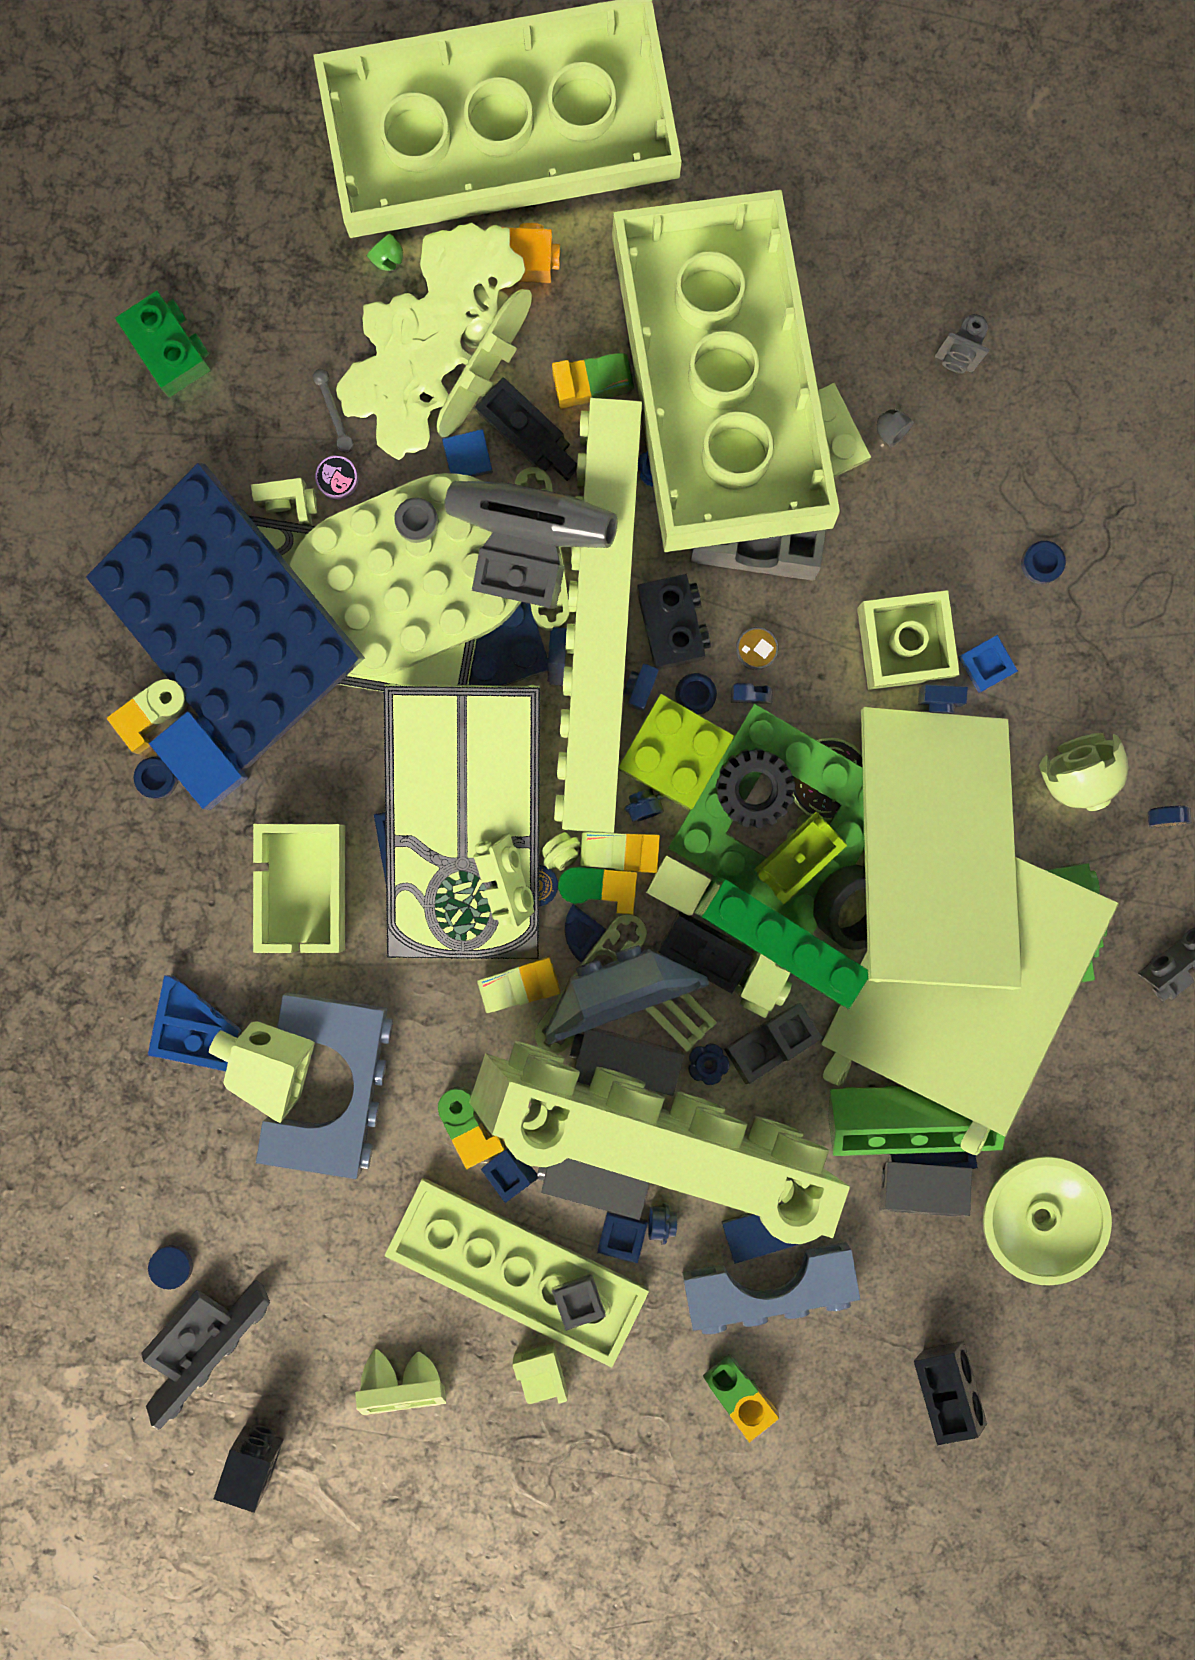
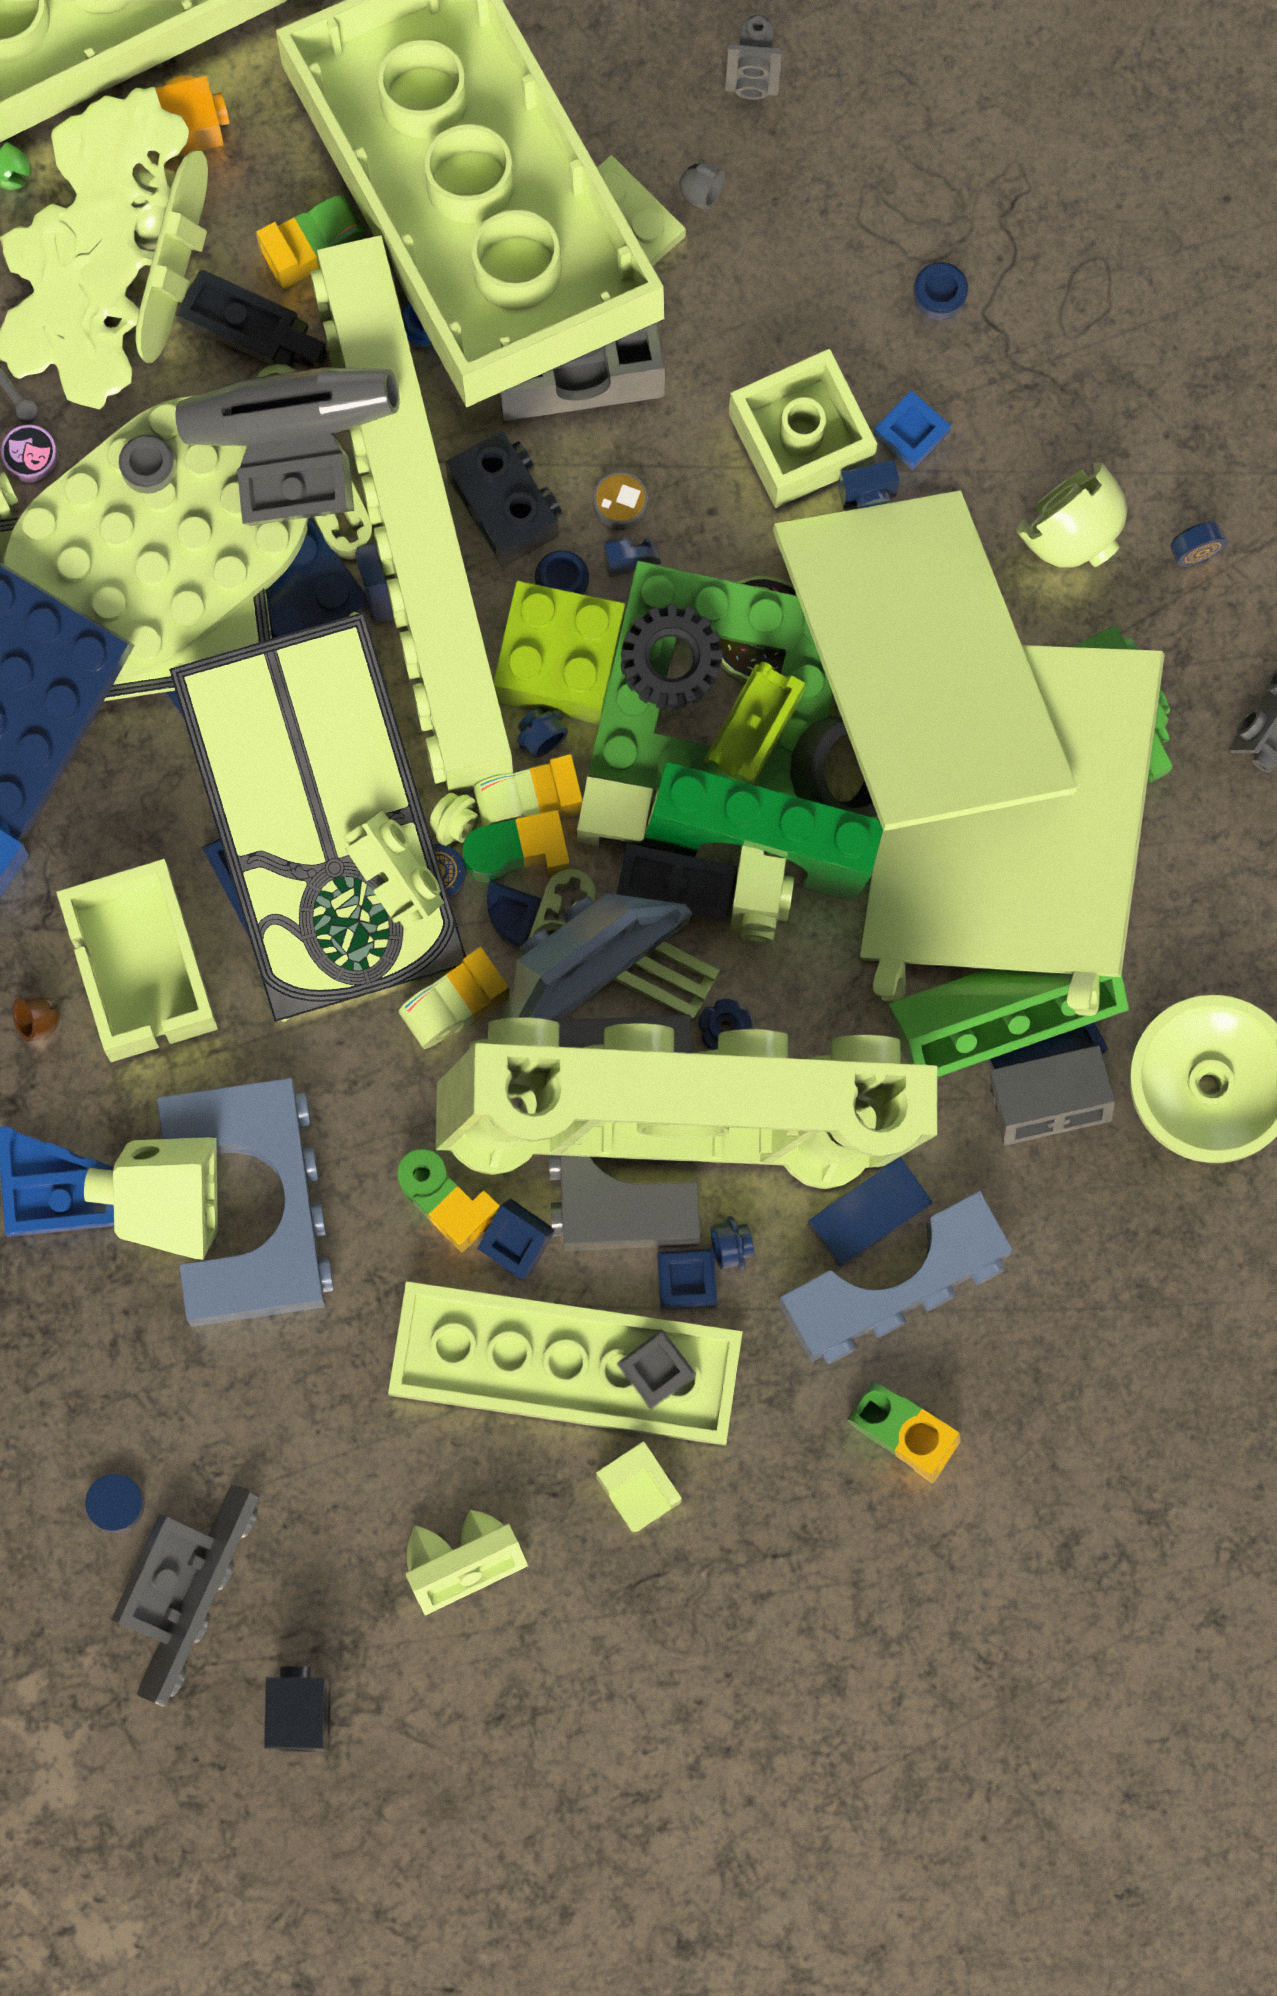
camera: 15 degrees left, 10 degrees down
blue tile [442,429,493,477] -> none
dark blue plate [623,663,659,712] -> none
dark grey slope [724,1003,822,1084] -> none
black brick [914,1341,987,1446] -> none
none -> reddish brown hinge [12,994,60,1042]

